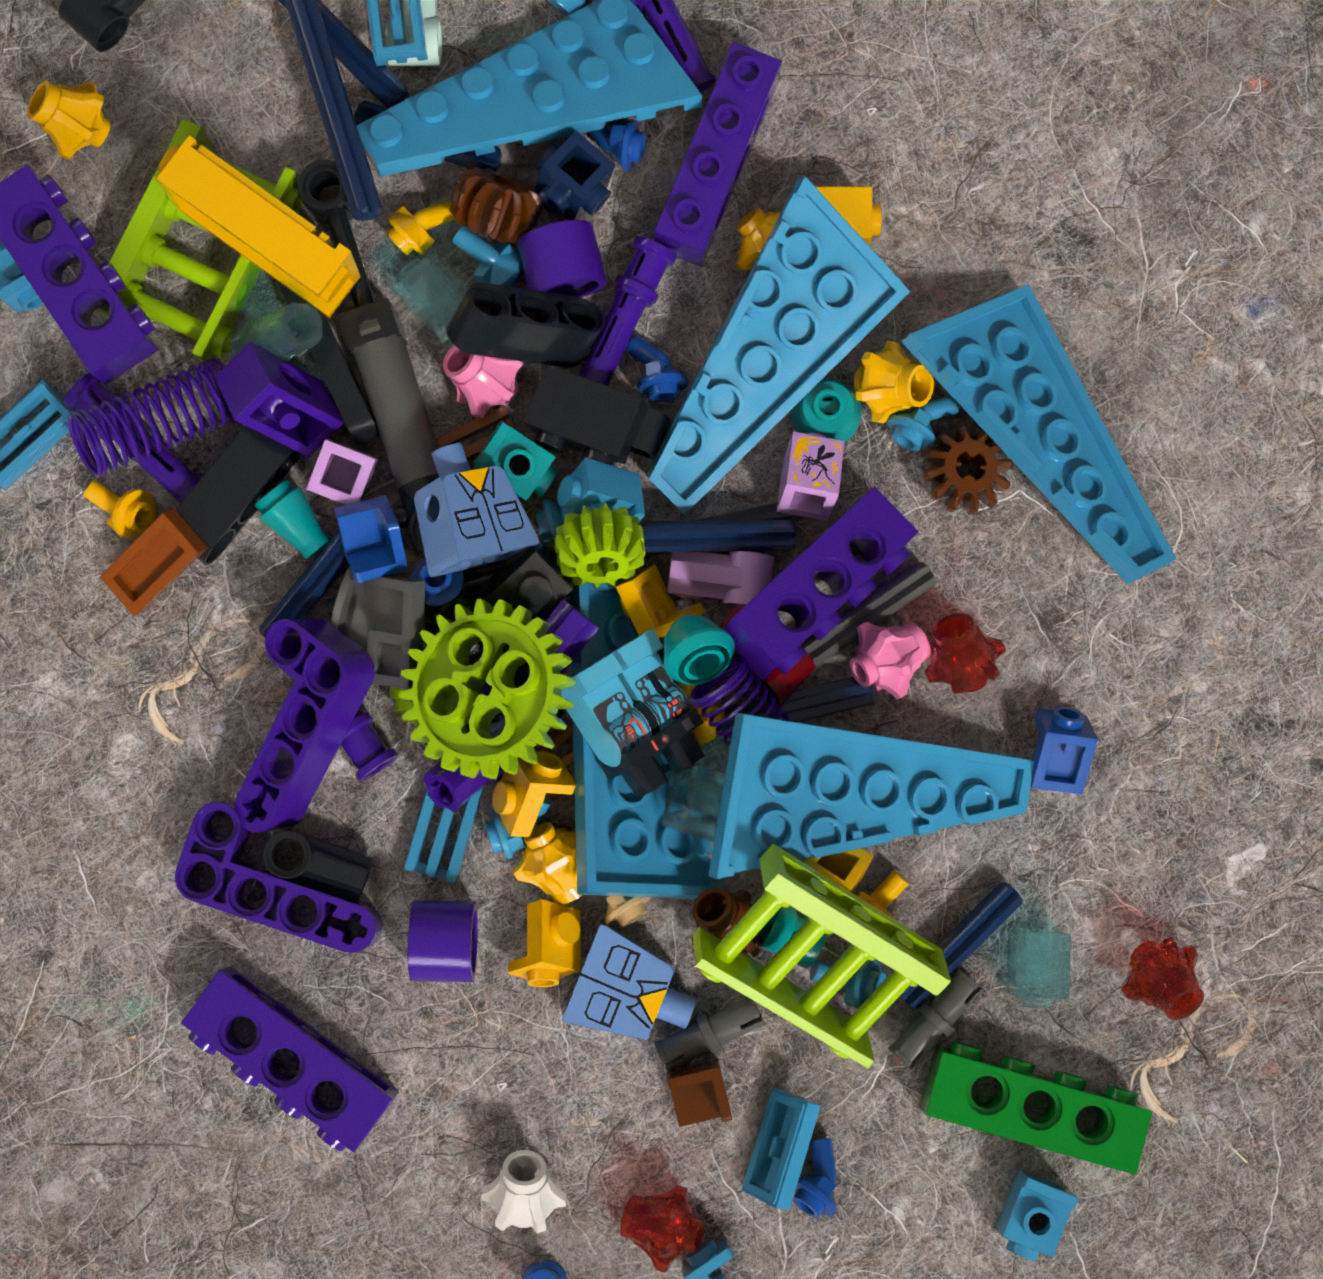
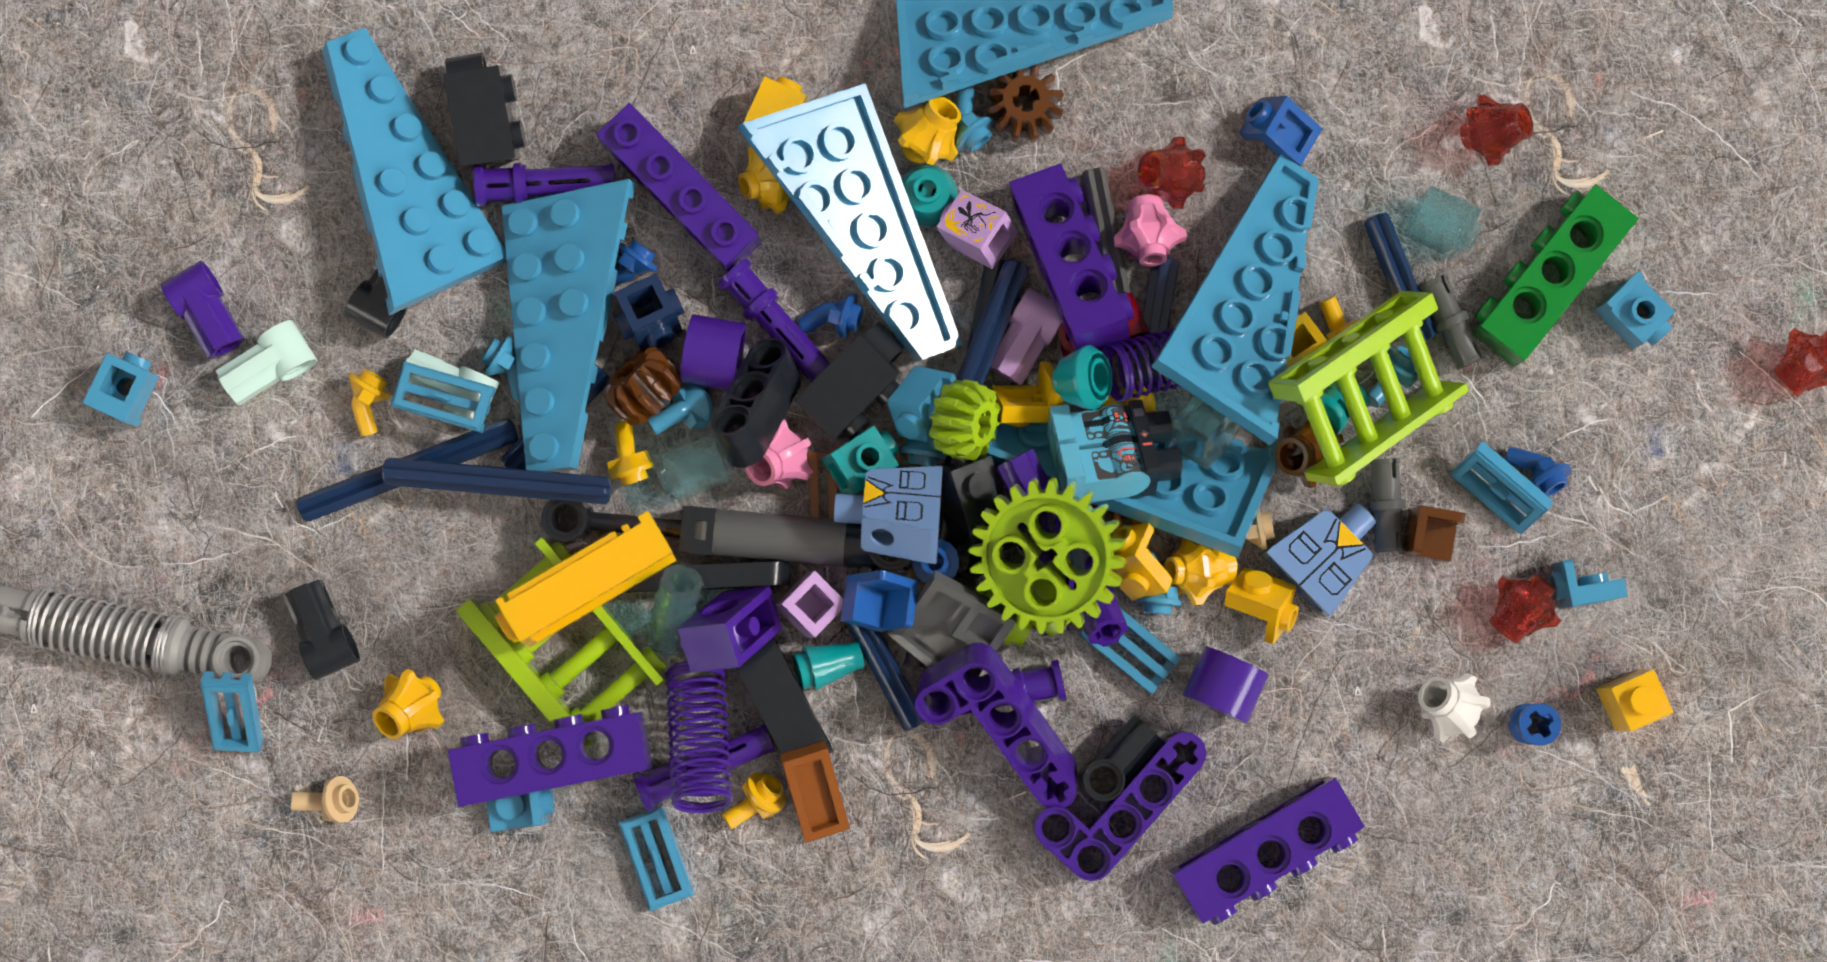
camera: 70 degrees left, 0 degrees up
none -> dark azure plate [480,335,519,400]

